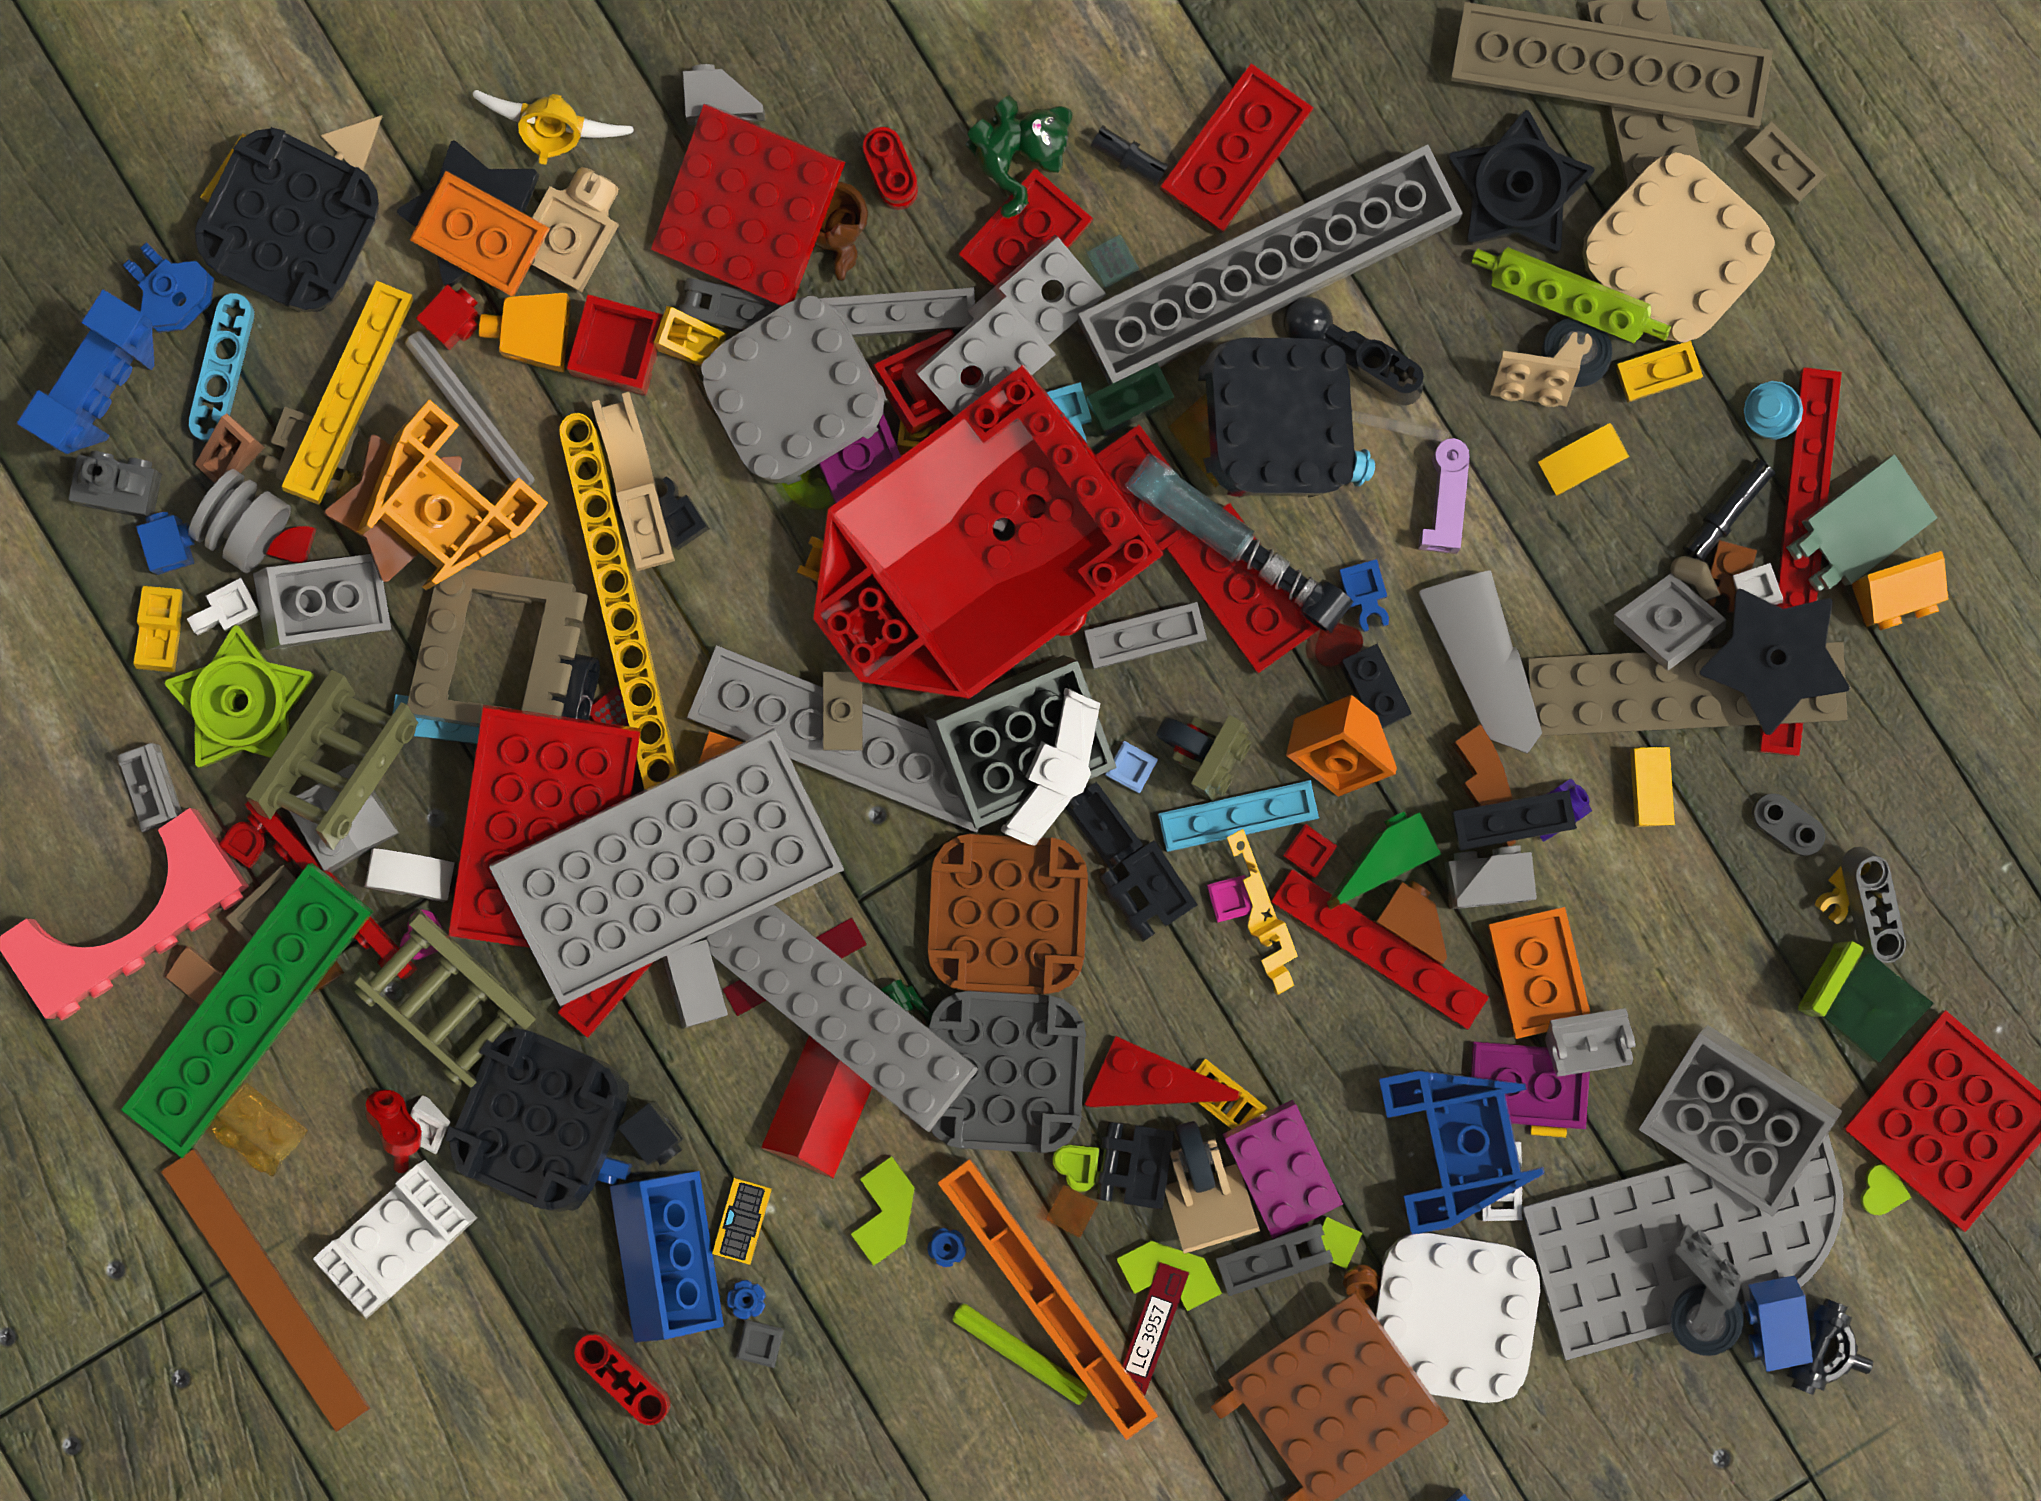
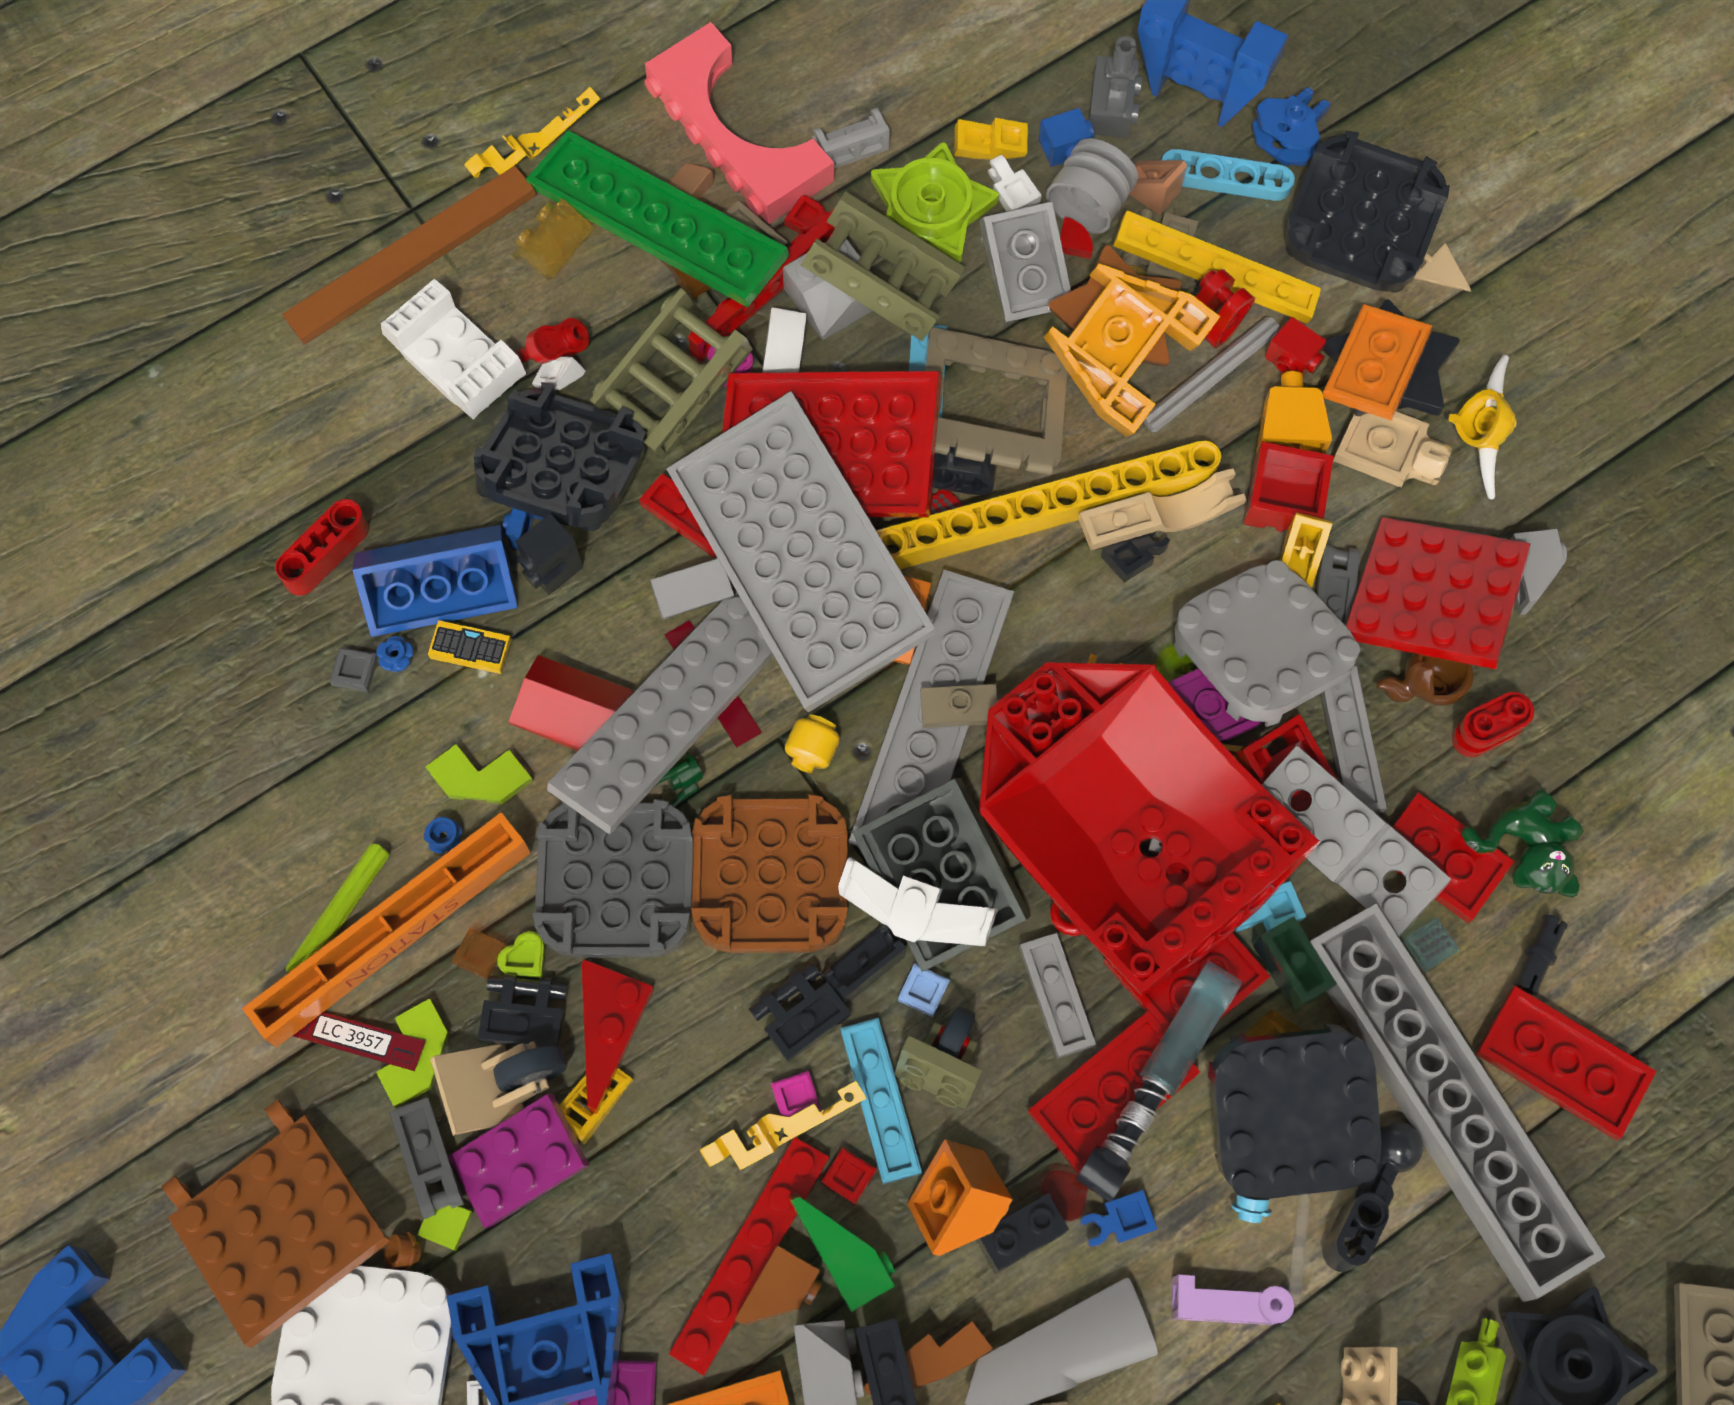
camera: 85 degrees right, 15 degrees down
none -> yellow piece [465,87,600,178]
none -> yellow head [785,714,840,773]
none -> red brick [1195,269,1255,349]

